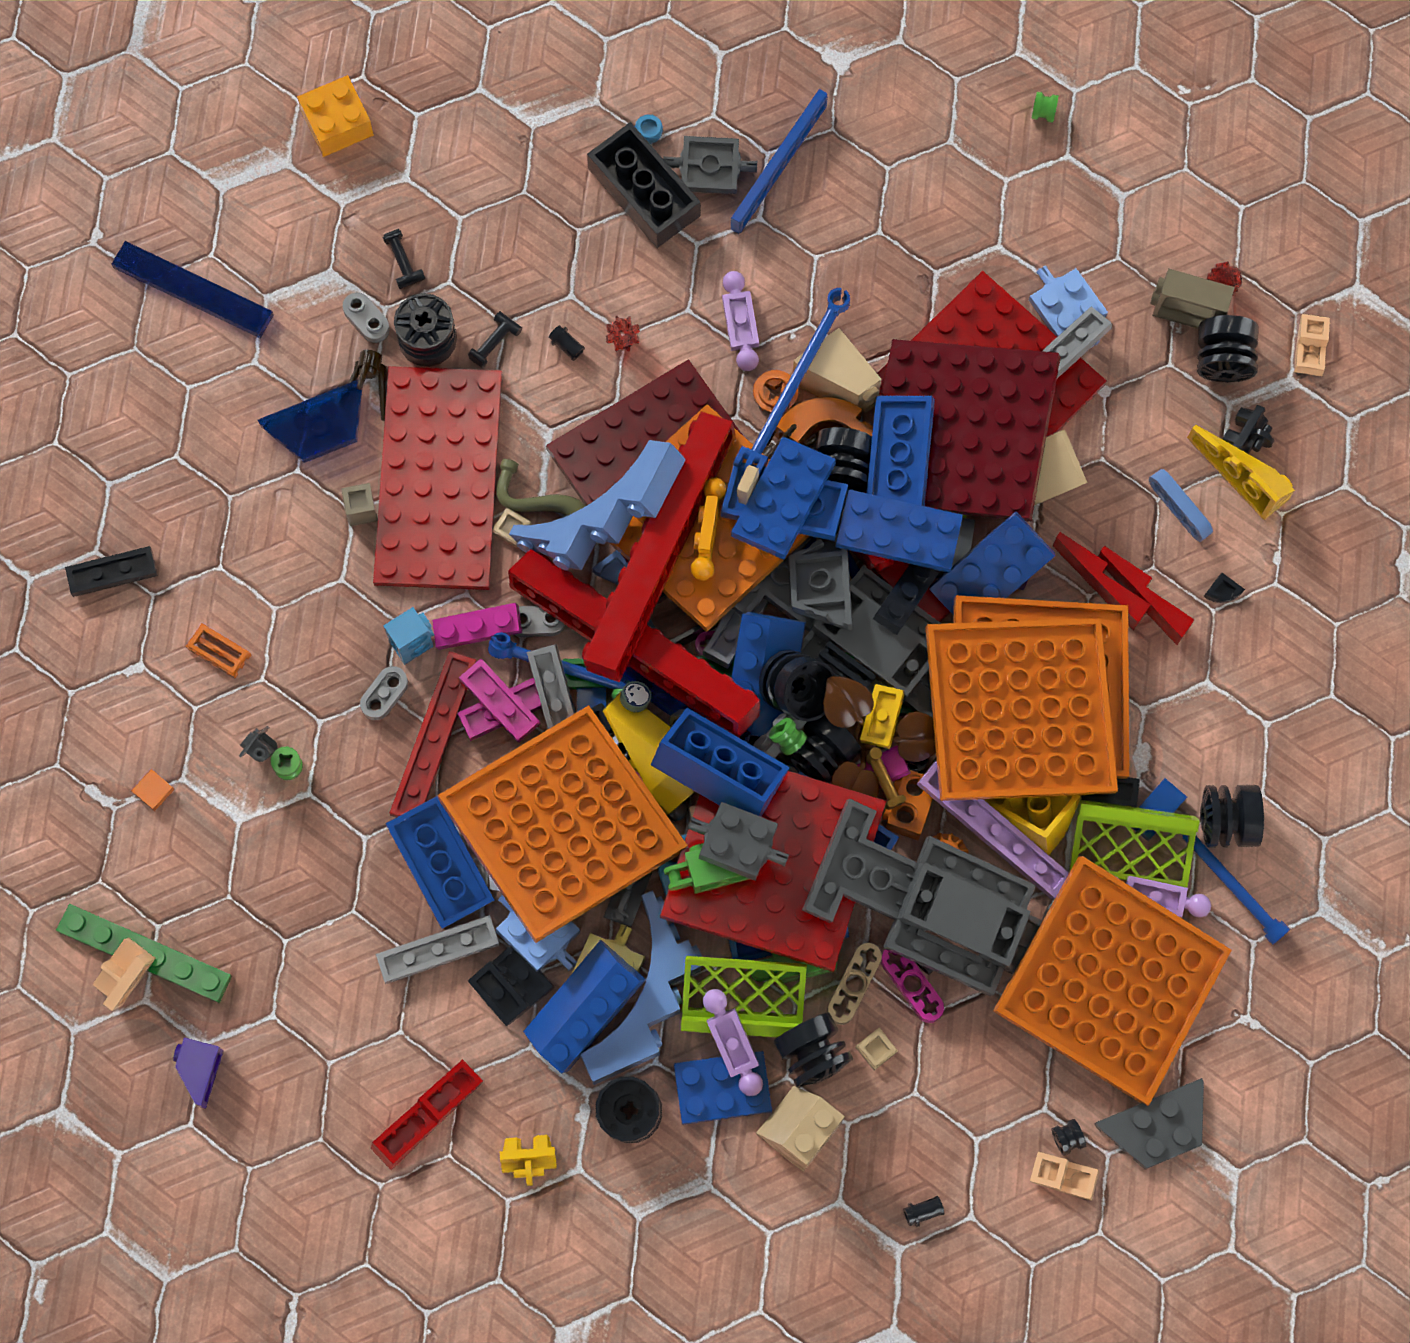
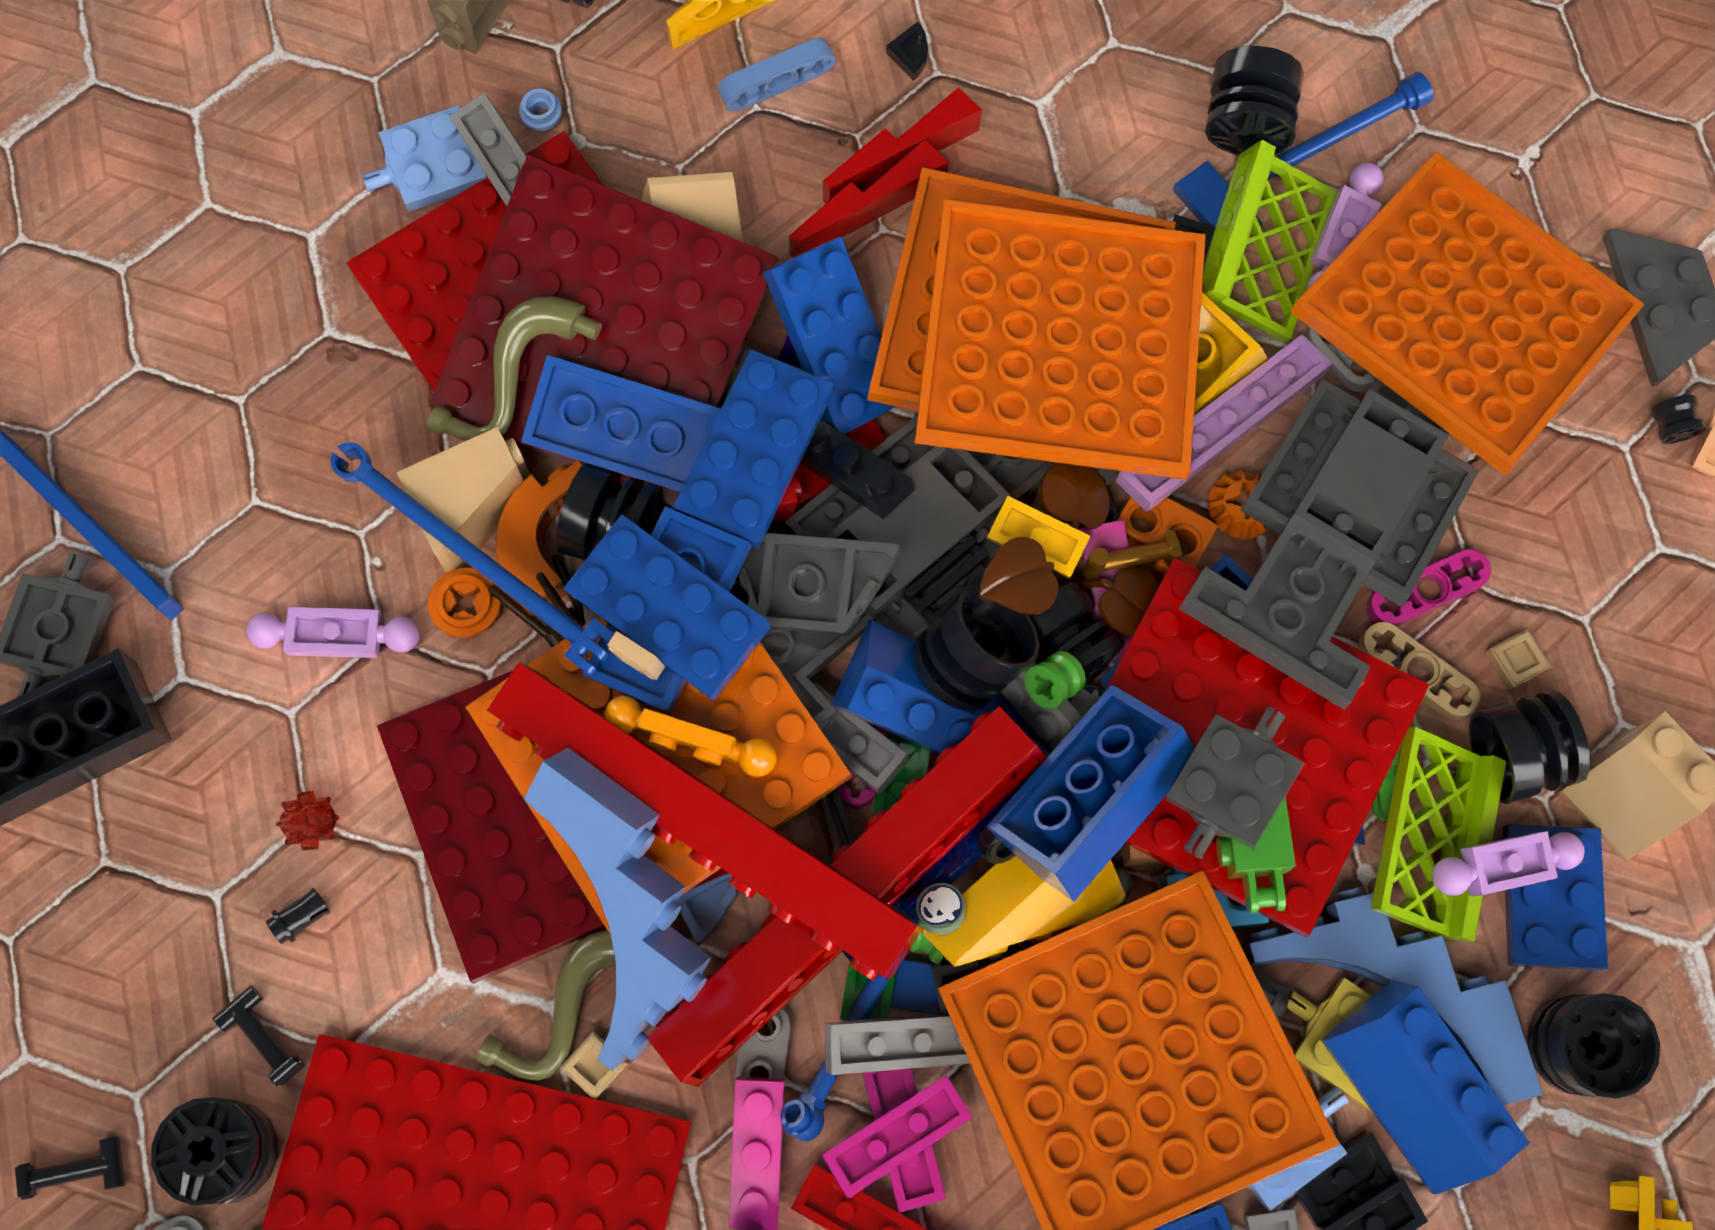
camera: 80 degrees left, 0 degrees up
bright green wheel [1031,91,1059,123] -> none
none -> olive animal [427,296,602,441]
none -> light blue plate [519,89,562,131]

